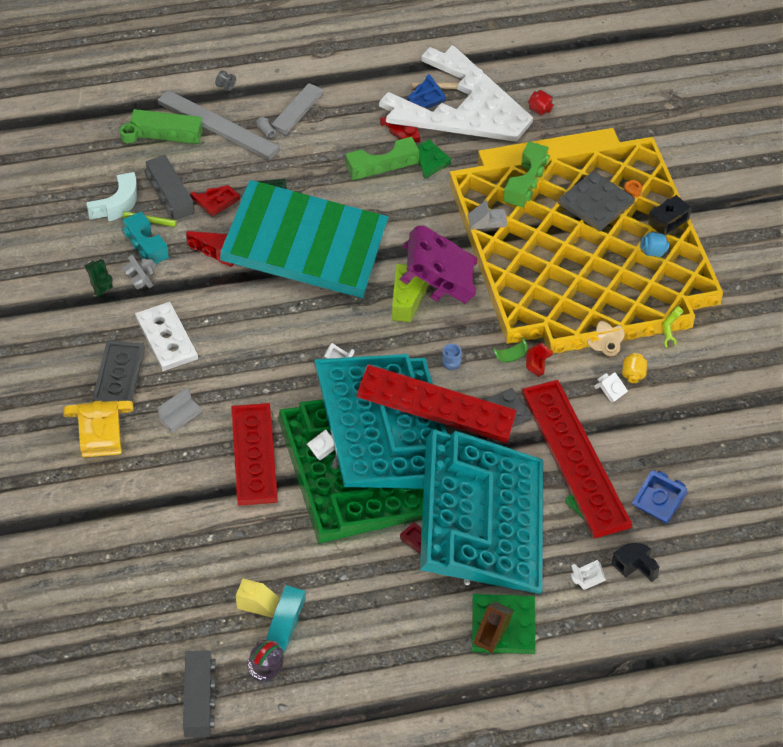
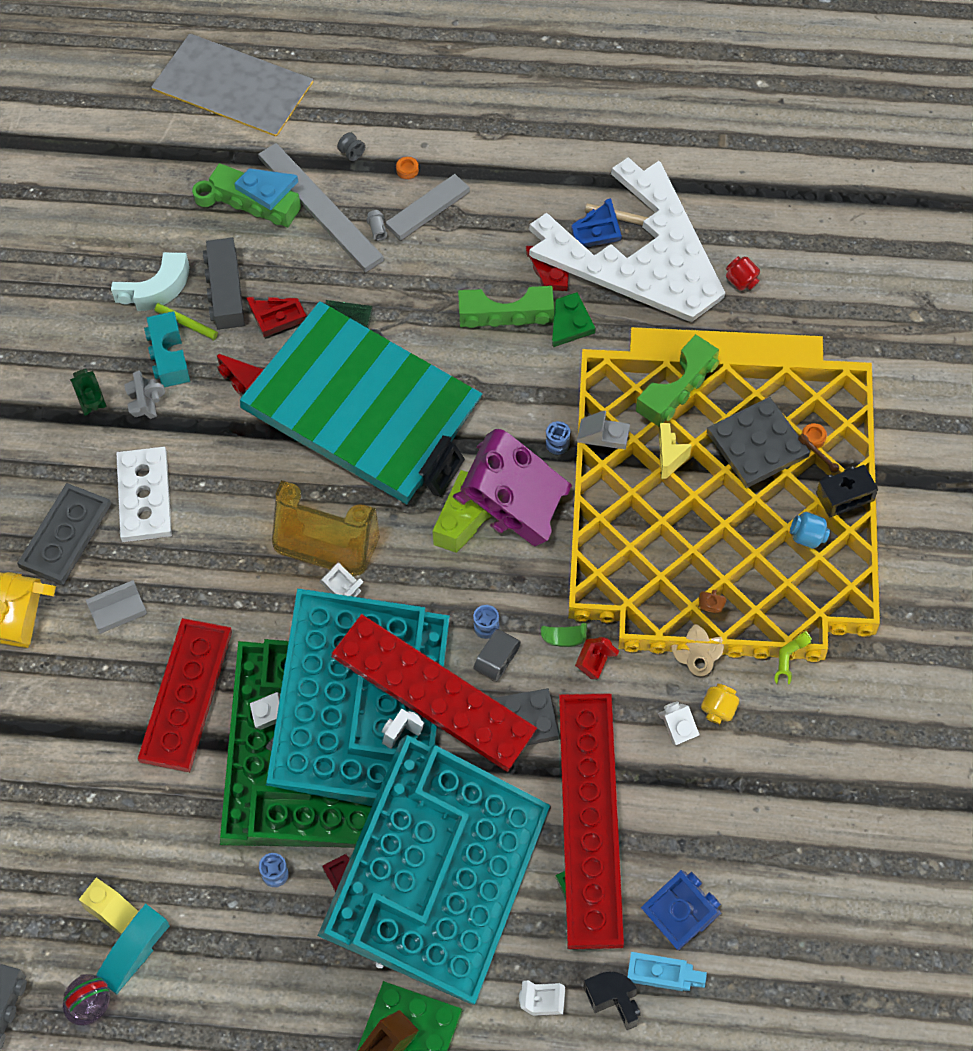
camera: 20 degrees right, 10 degrees up
none -> flat silver piece [152,34,313,136]
none -> dark azure wing [234,168,298,210]
none -> medium blue wheel [259,853,289,887]
none -> clear yellow windscreen [272,480,380,576]
none -> white bracket [382,709,424,749]
none -> orange tile [396,157,419,179]
none -> black plate [419,435,465,497]
none -> dark grey beam [473,629,521,681]
none -> medium blue wheel [546,421,570,455]
none -> medium azure hinge [627,952,707,991]
none -> light yellow slope [659,423,691,479]
none -> dark orange piece [699,590,726,613]
none -> reddish brown hinge [798,434,839,473]

